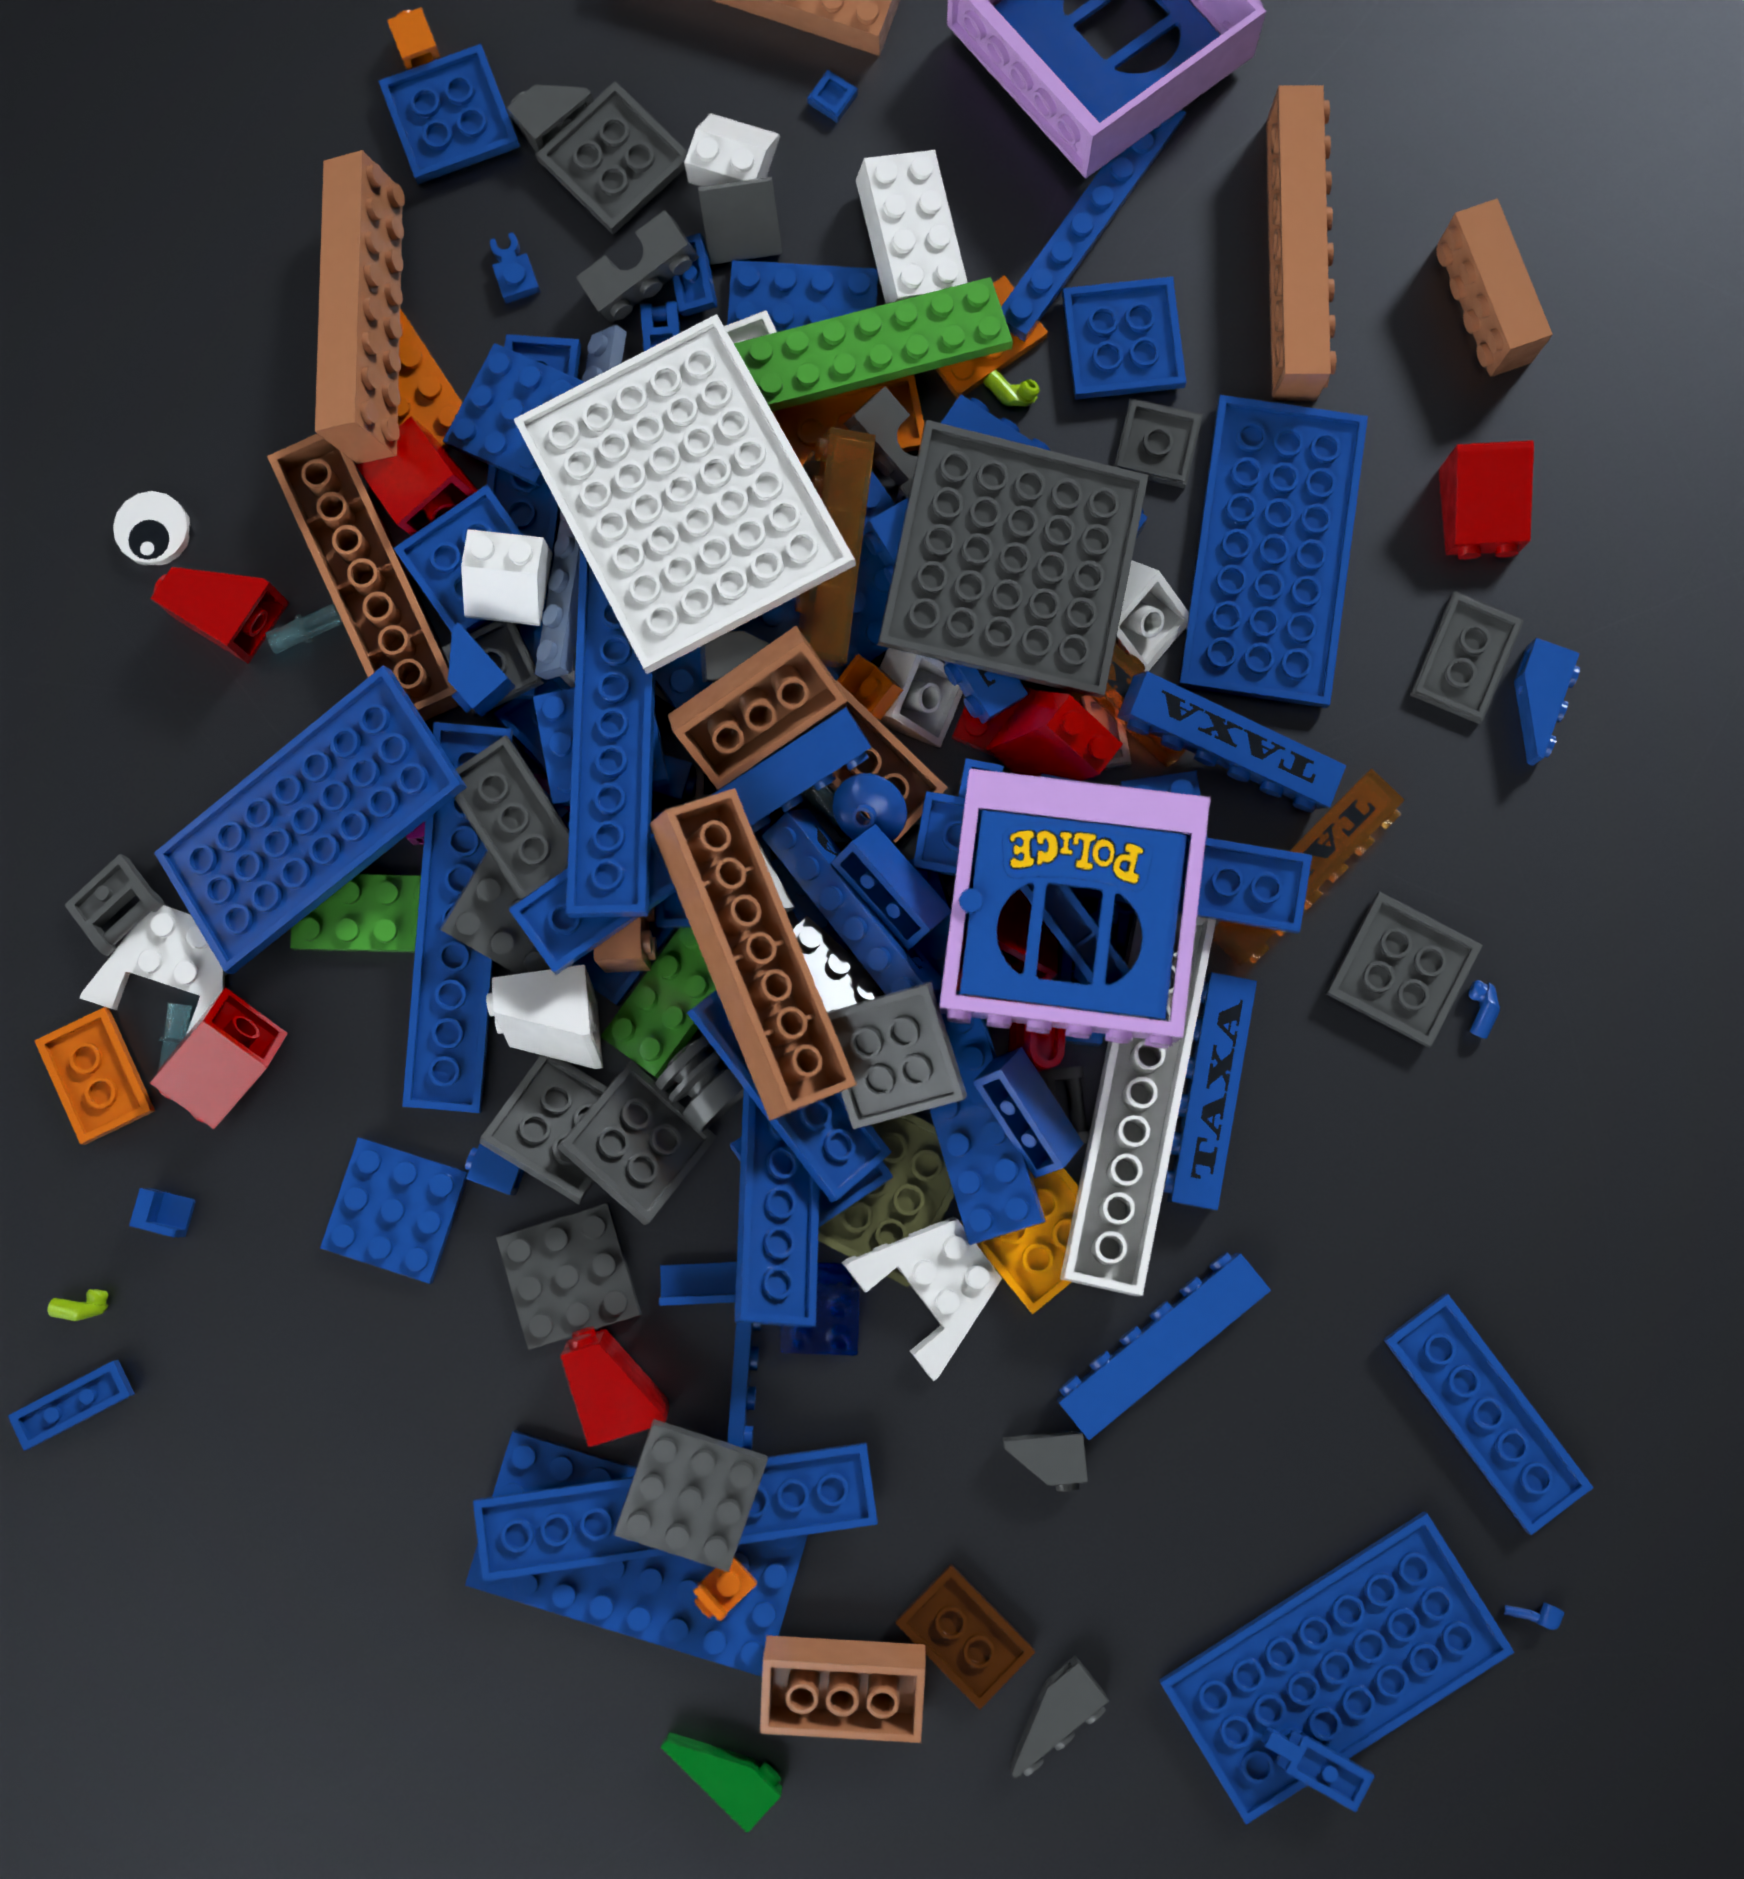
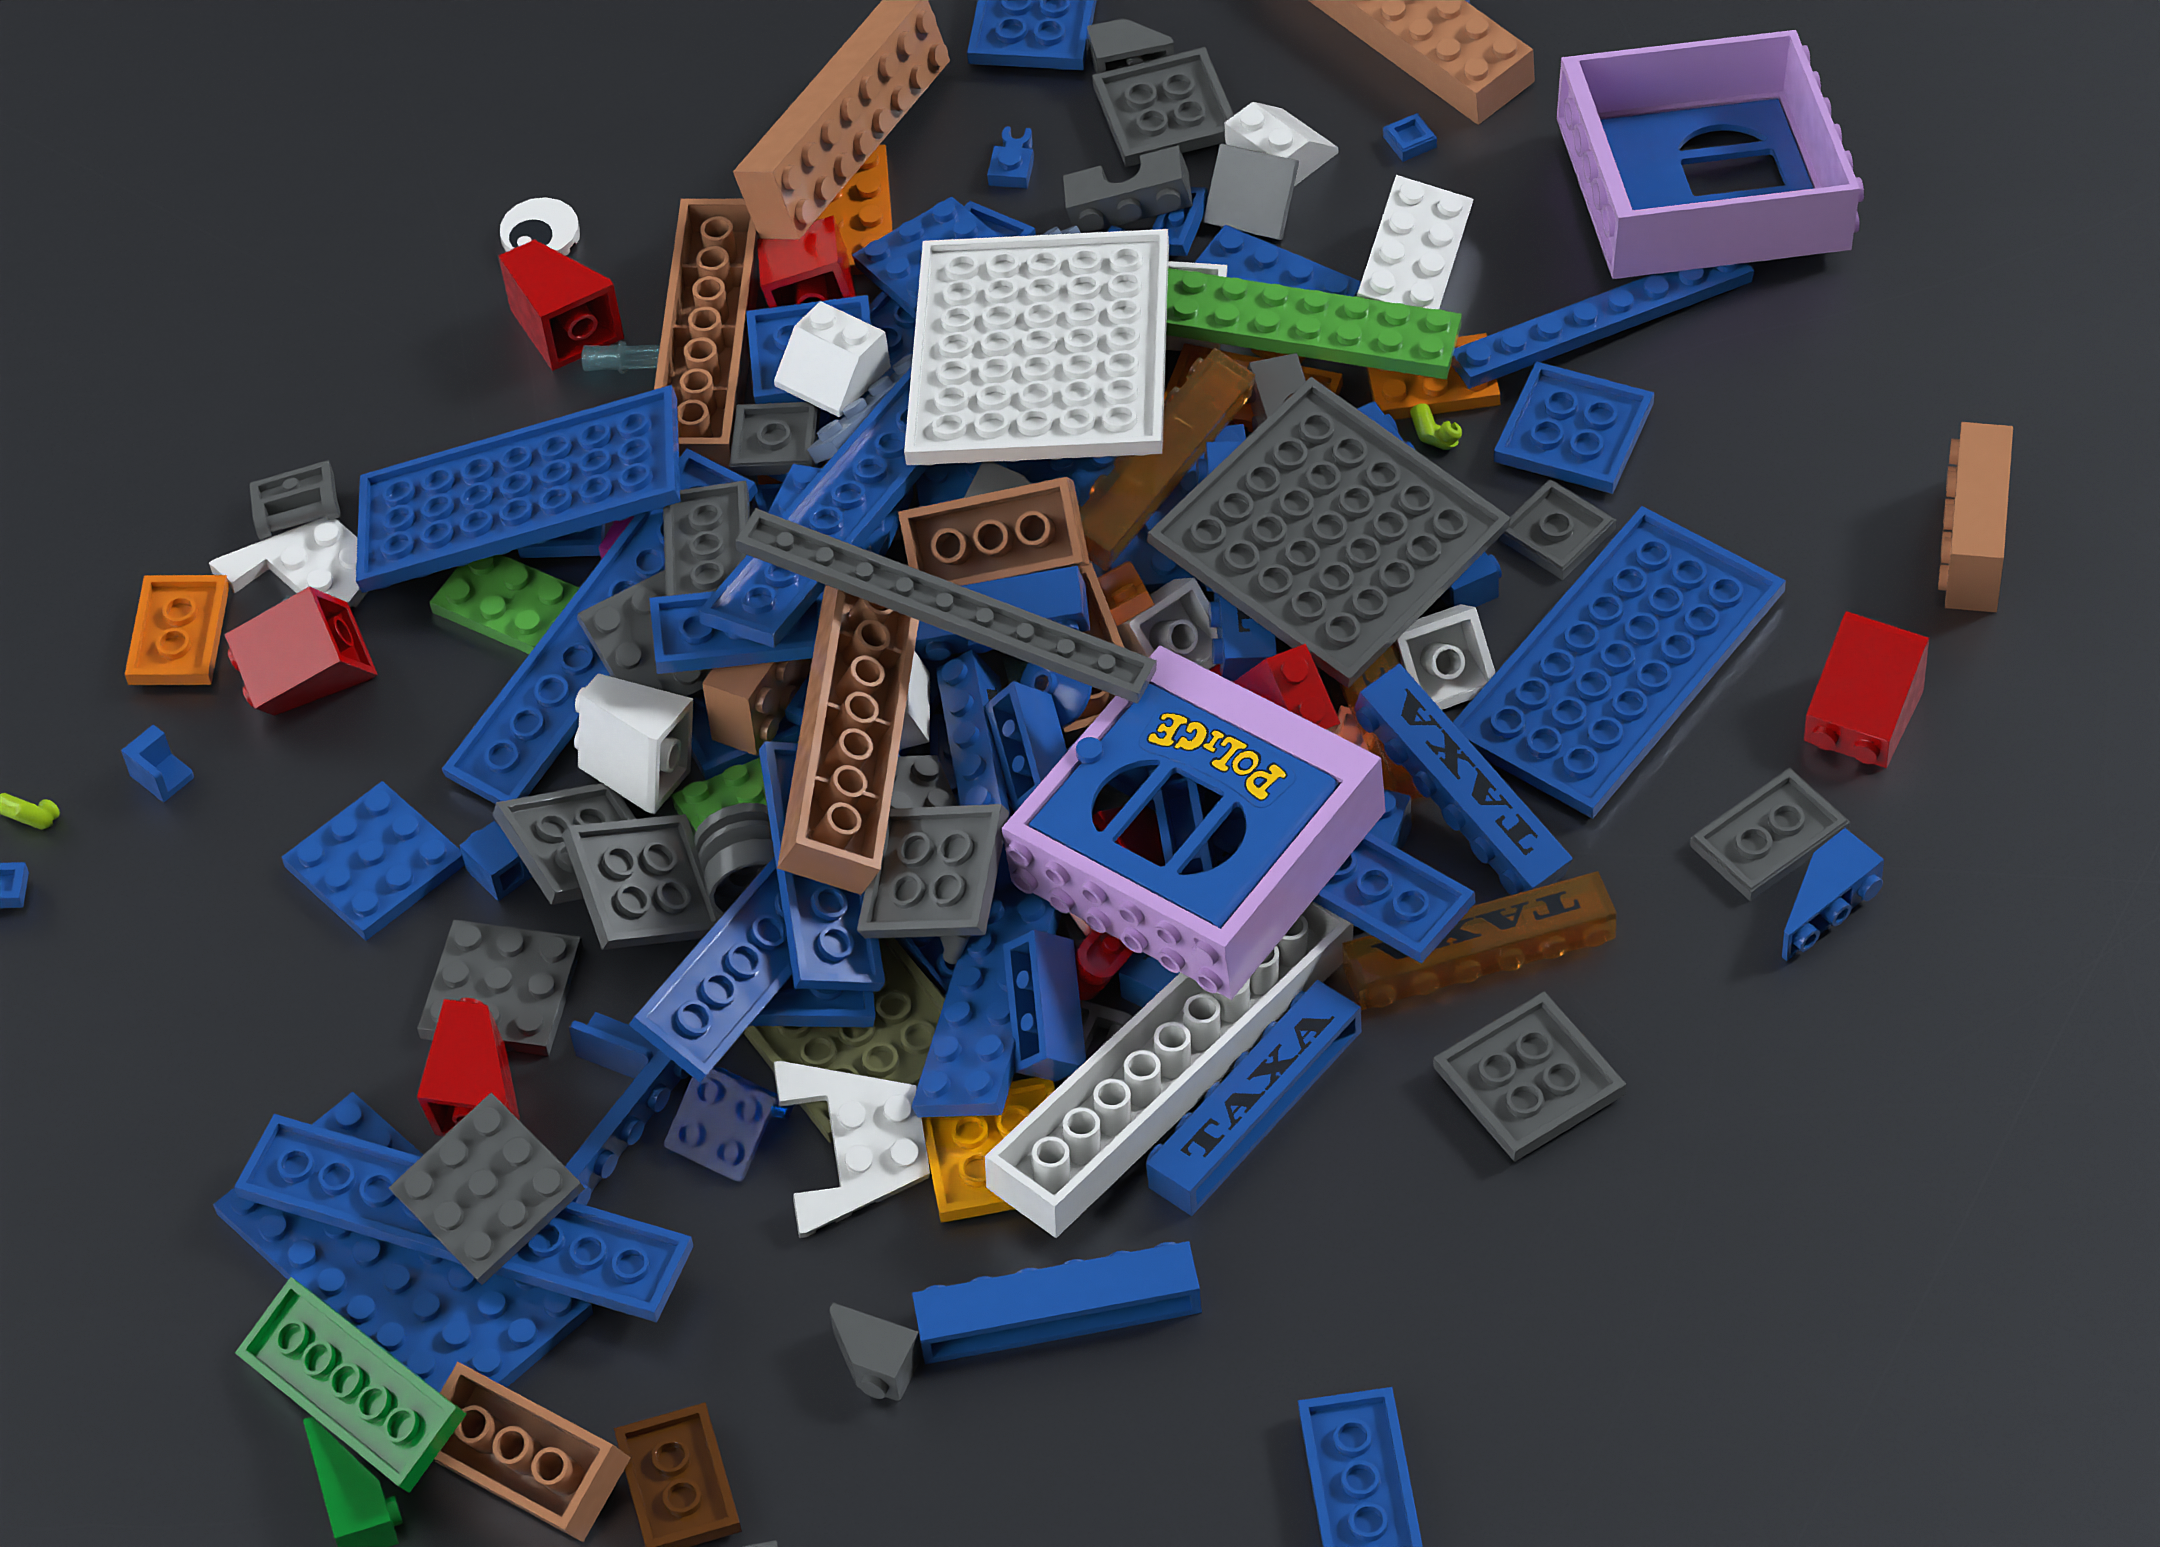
camera: 30 degrees right, 30 degrees down
blue slope [448,622,516,717] -> none
orange bracket [693,1556,758,1621] -> none
nougat brick [1266,85,1337,401] -> none
blue arm [1468,980,1500,1039] -> none
none -> green plate [235,1277,466,1493]
none -> dark grey plate [736,508,1157,704]

